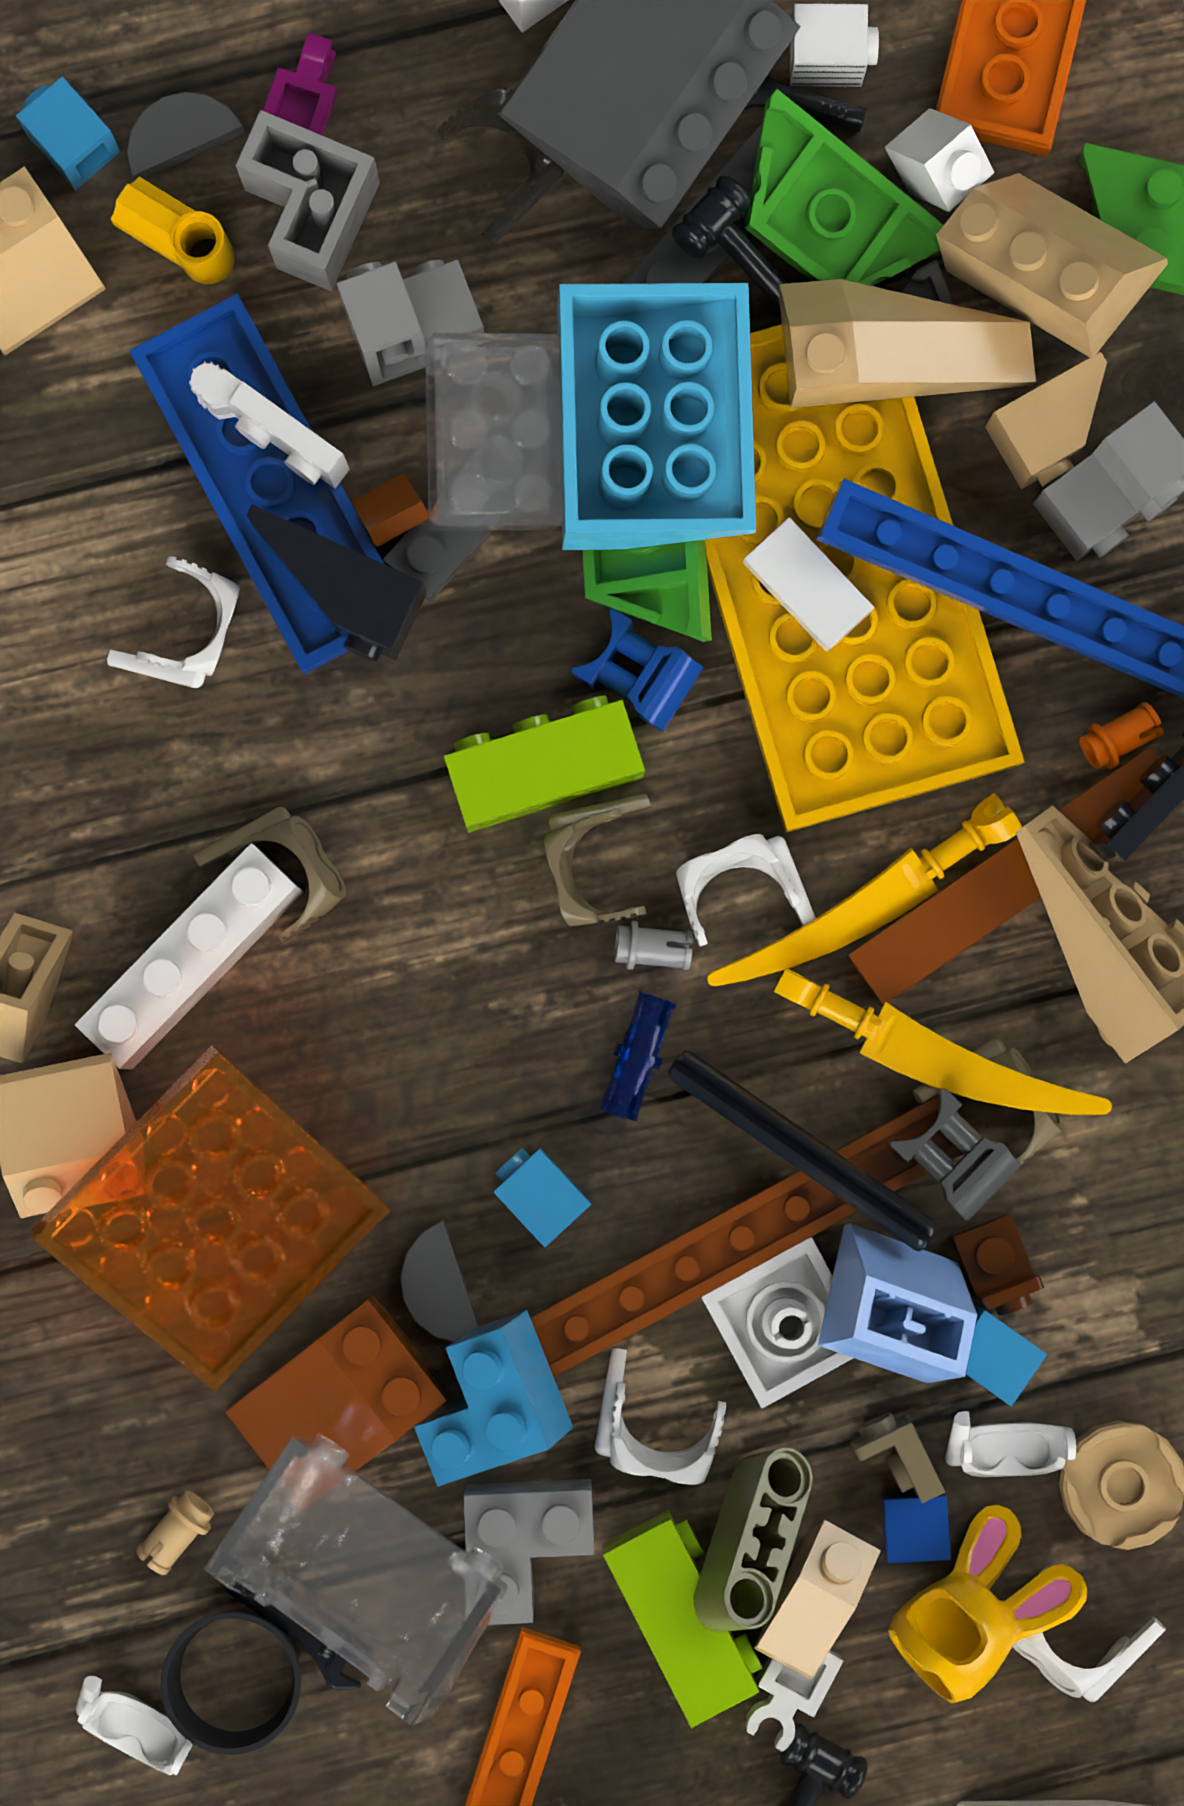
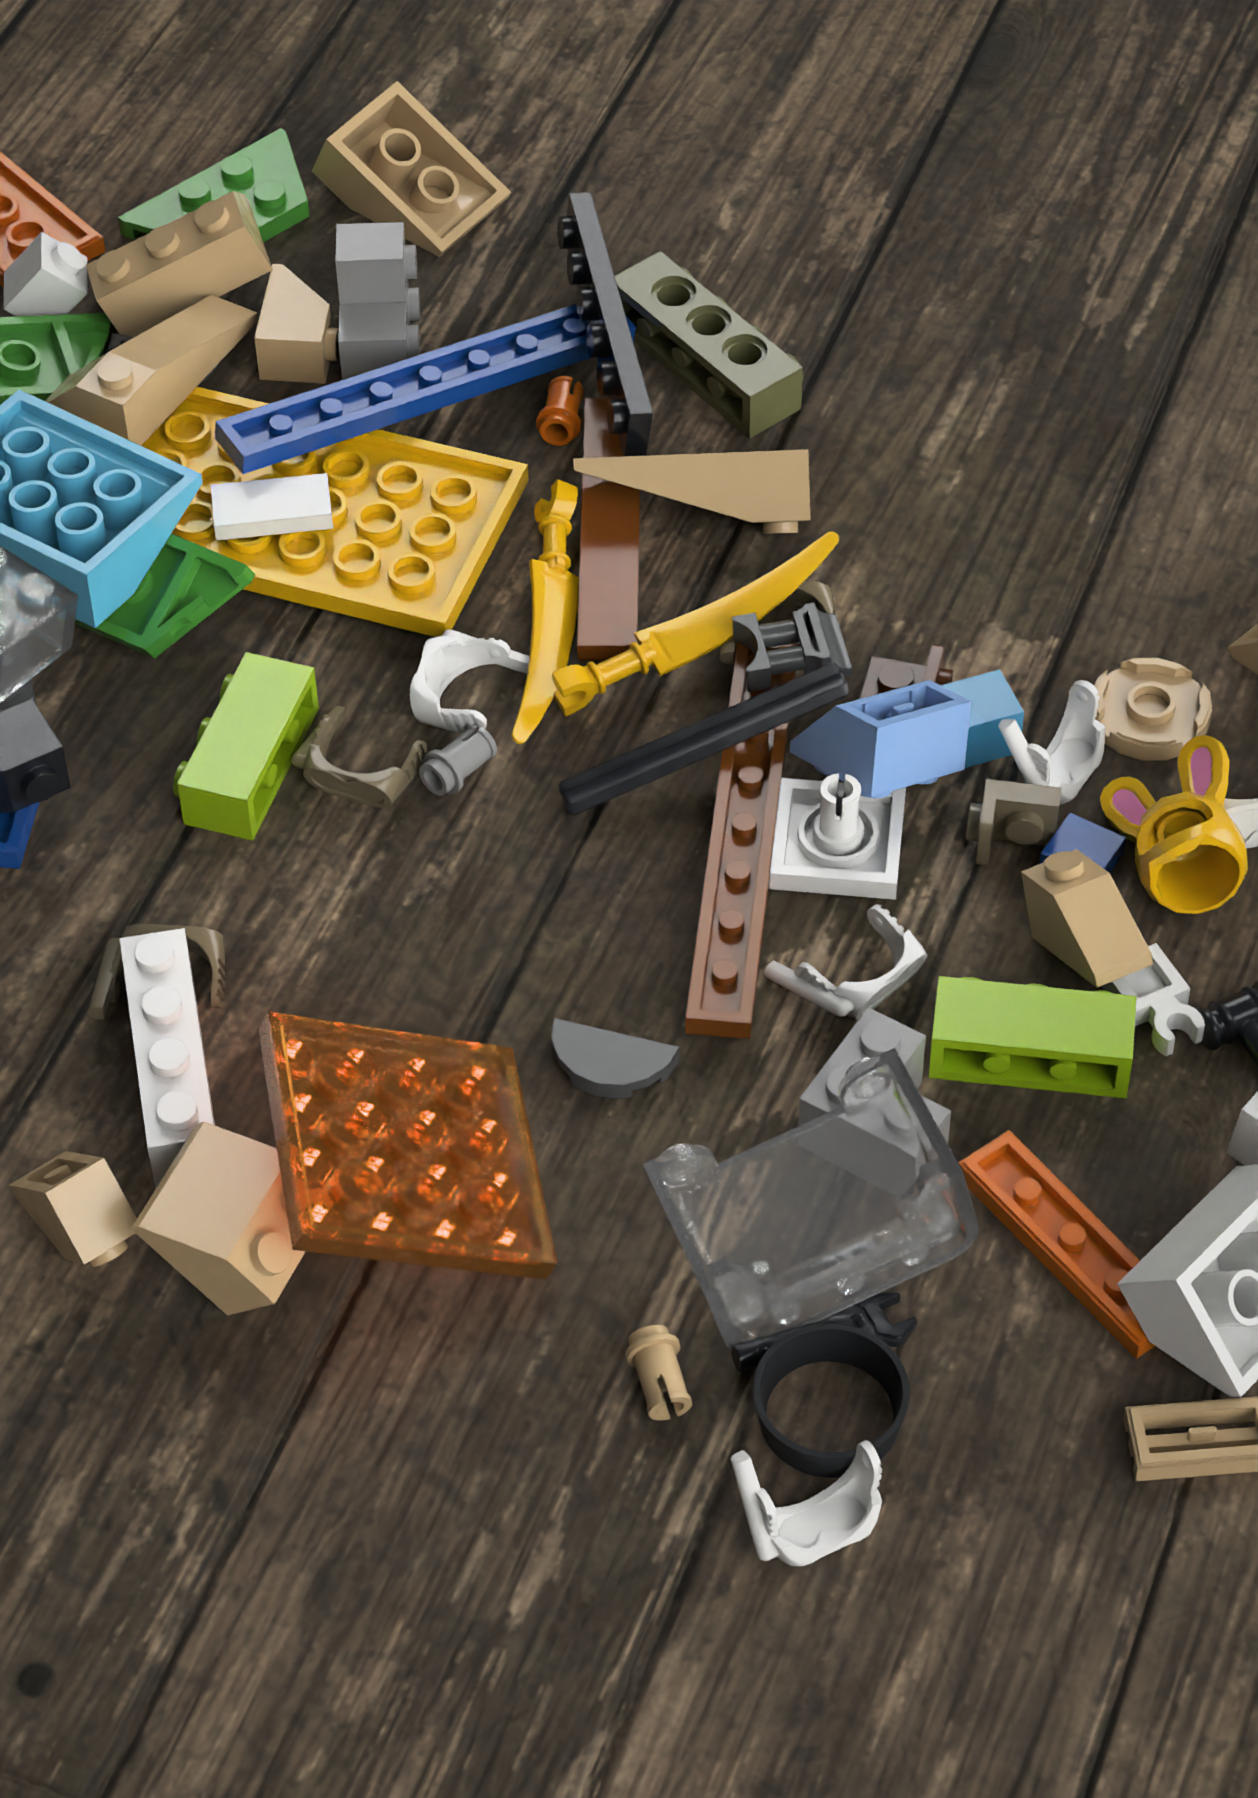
camera: 50 degrees left, 35 degrees down
dark orange slope [225,1294,450,1511] -> none
dark azure brick [414,1310,574,1487] -> none
dark azure brick [494,1147,591,1247] -> none
blue piece [571,608,704,732] -> none
clear blue pin [599,991,677,1122] -> none
olive beam [694,1448,813,1632] -> none

